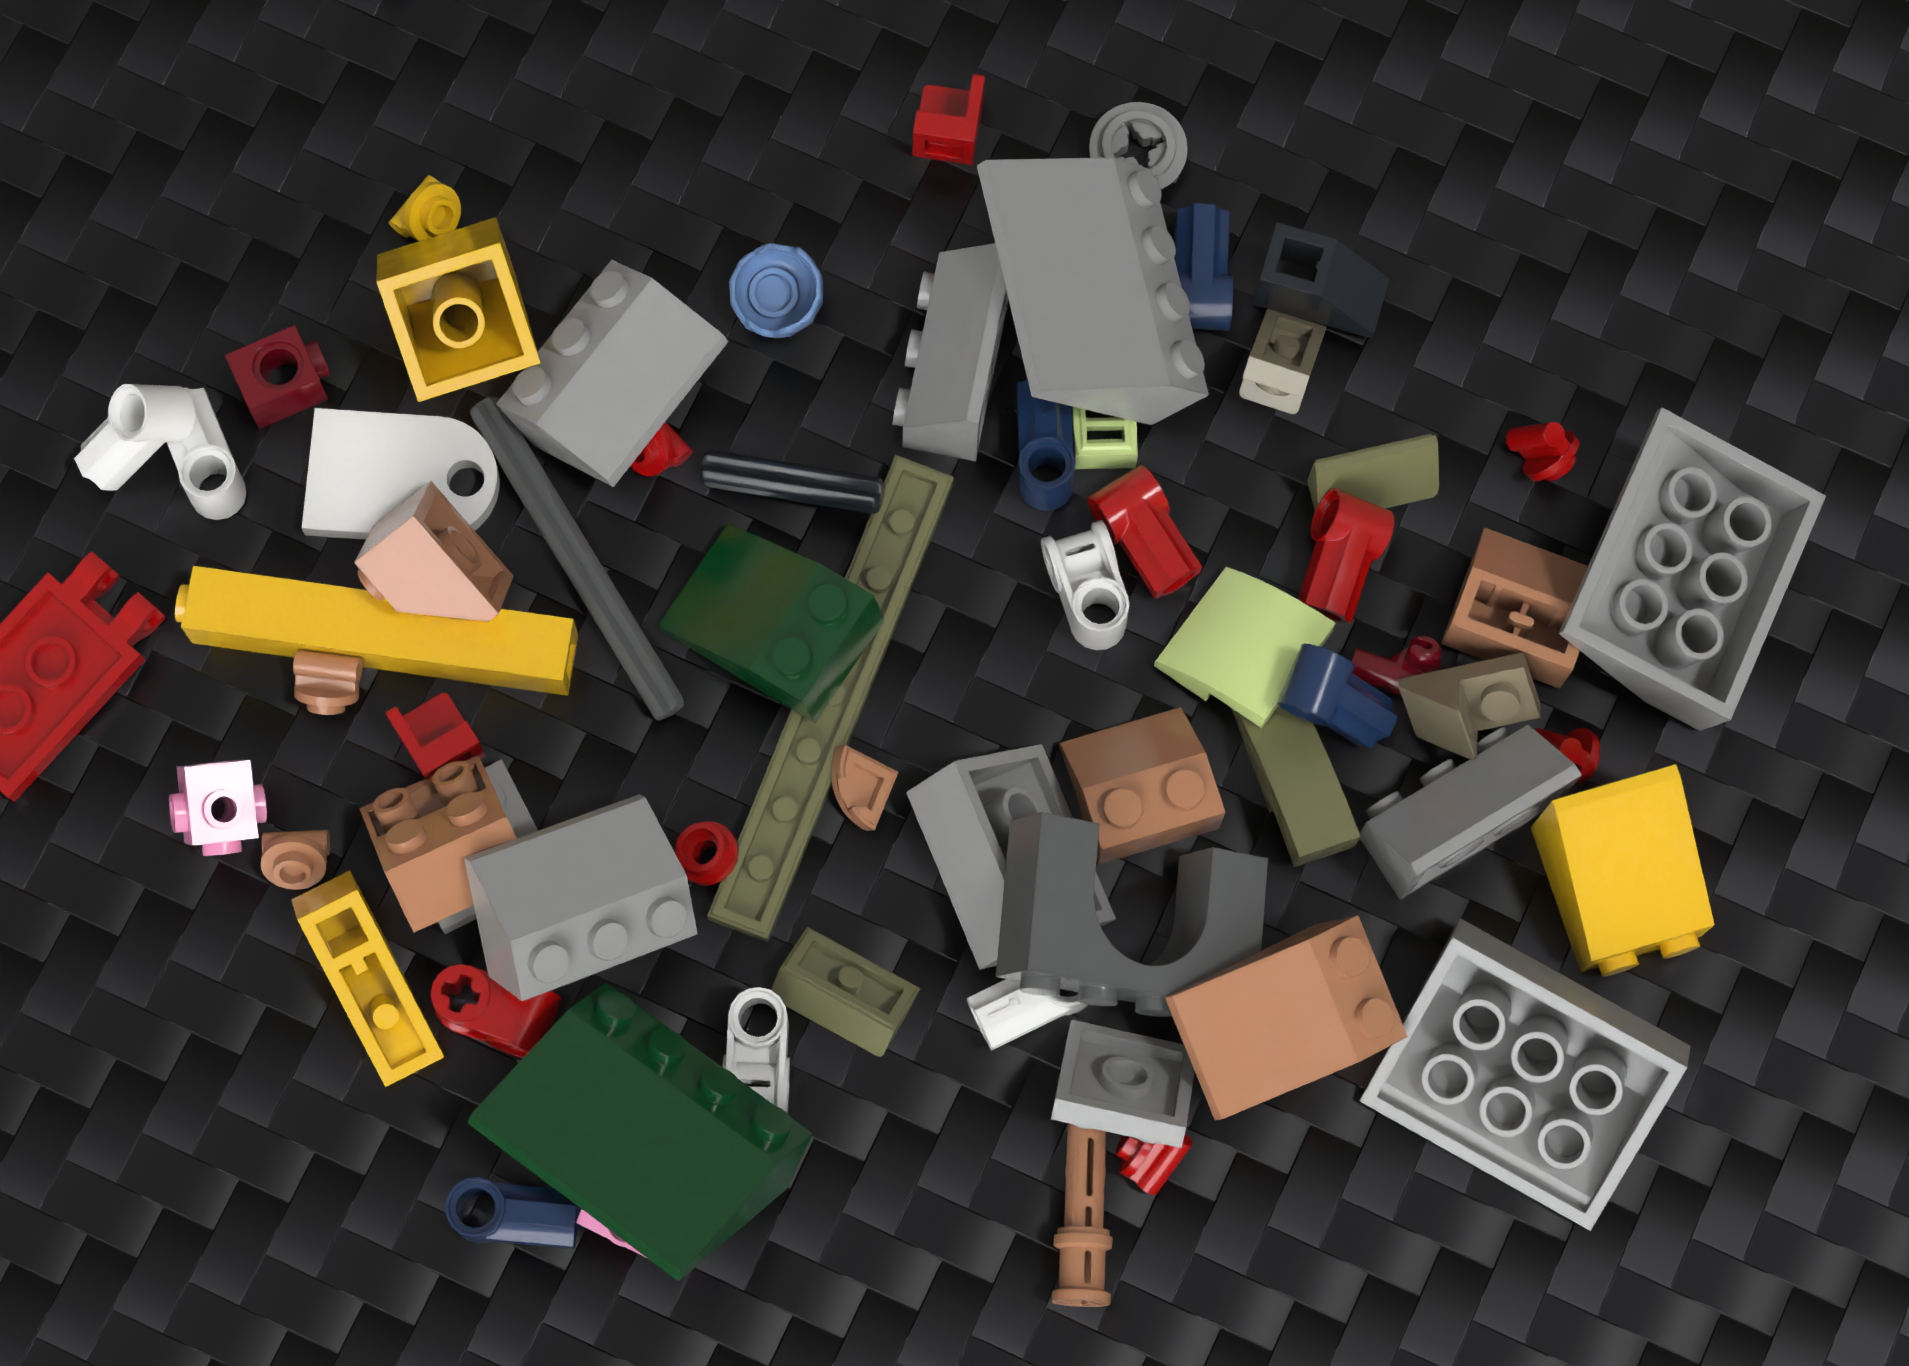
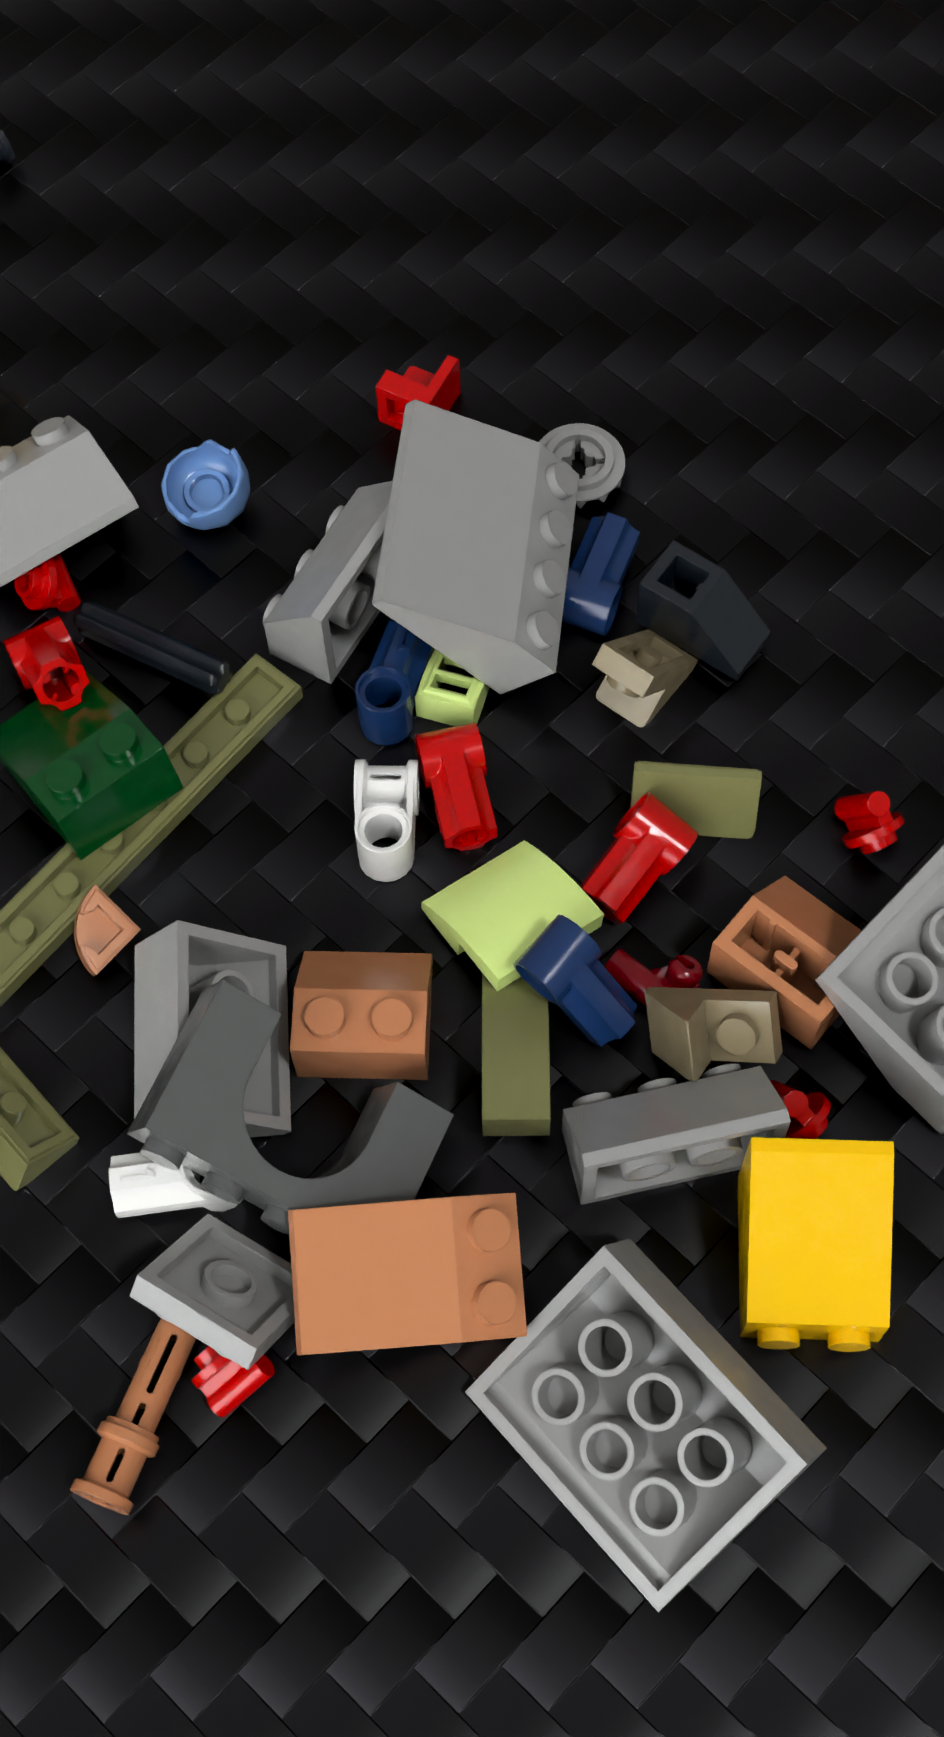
camera: 25 degrees right, 10 degrees down
none -> red piece [3,616,90,711]

